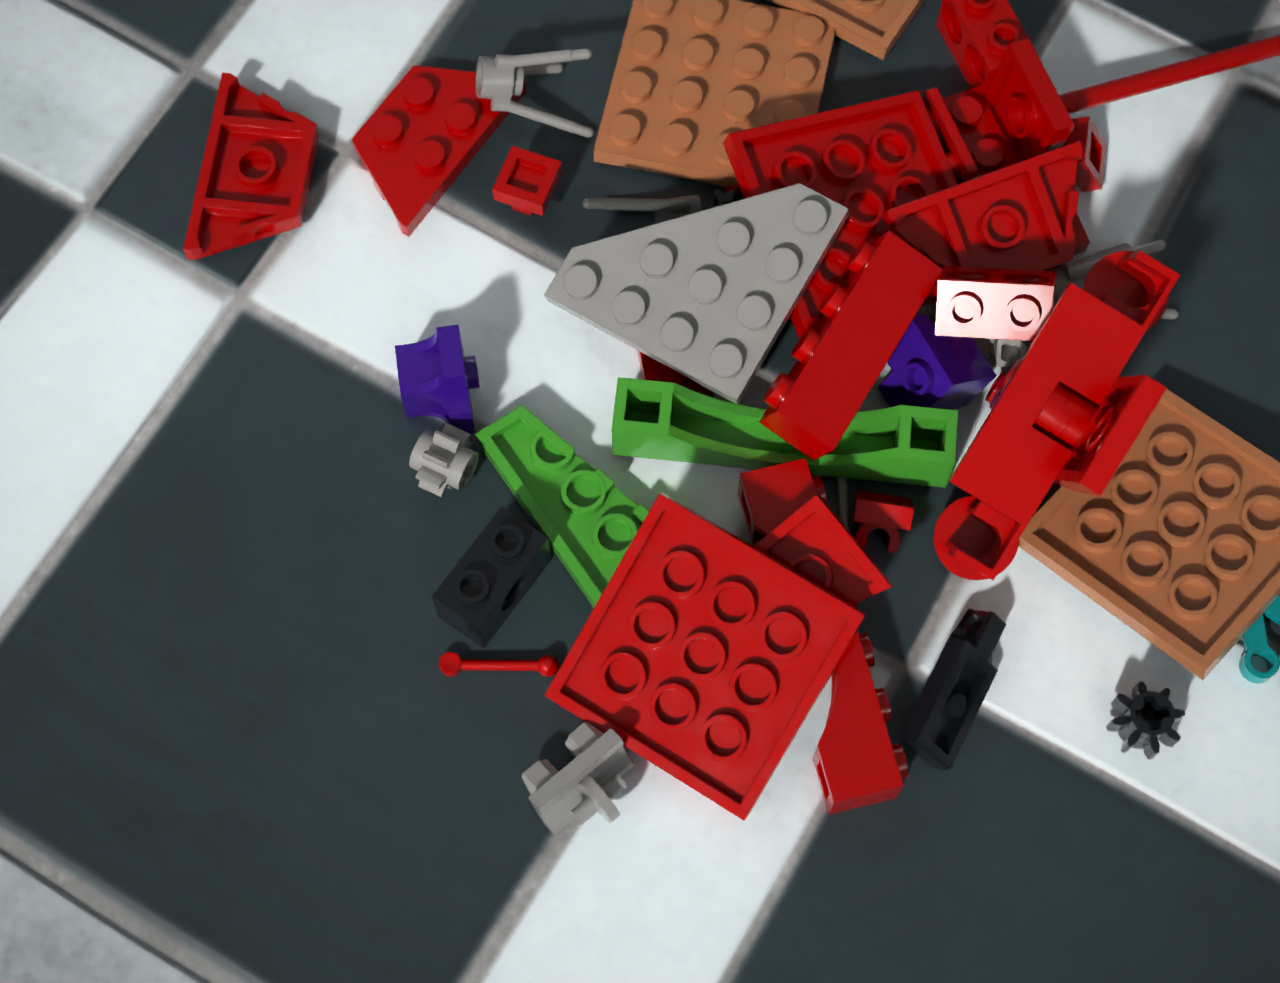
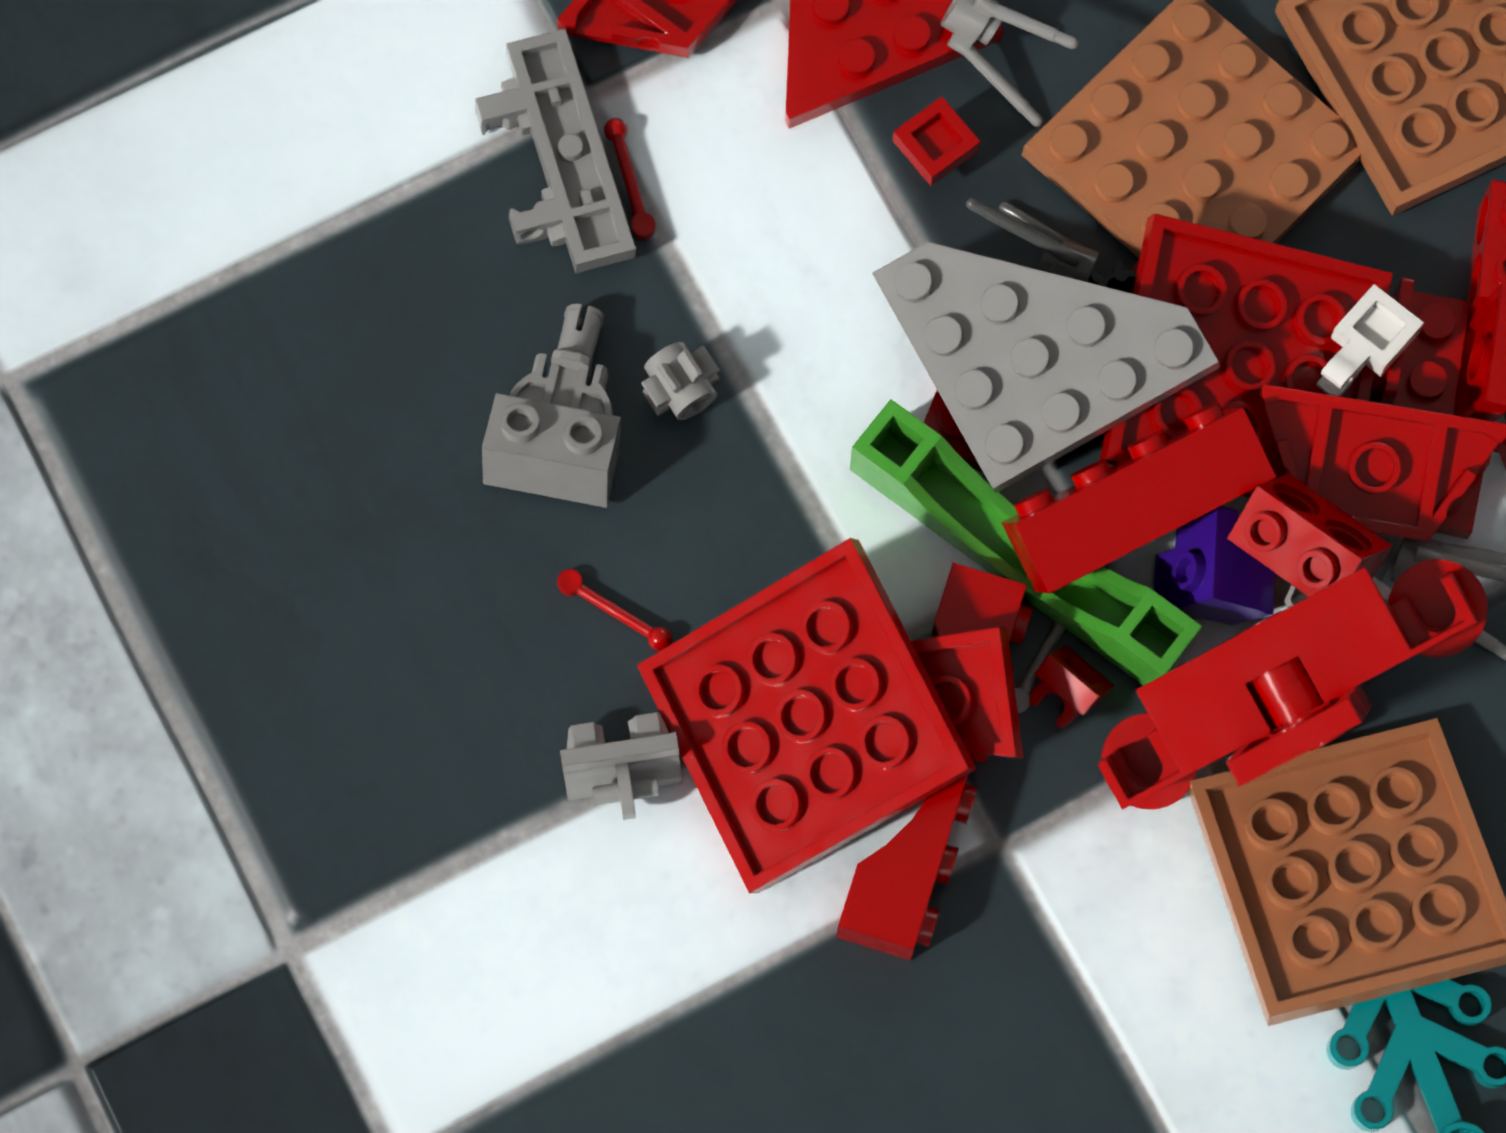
camera: 30 degrees right, 5 degrees up
dark purple brick [395,325,480,435] -> none
black brick [432,507,551,648] -> none
bright green wing [475,405,649,608] -> none
black hinge [899,609,1006,771] -> none
black gear [1106,681,1185,760] -> none
none -> light grey hinge [475,29,636,274]
none -> light grey brick [482,304,621,508]
none -> red hinge [604,118,655,240]
none -> white plate [1316,284,1424,397]

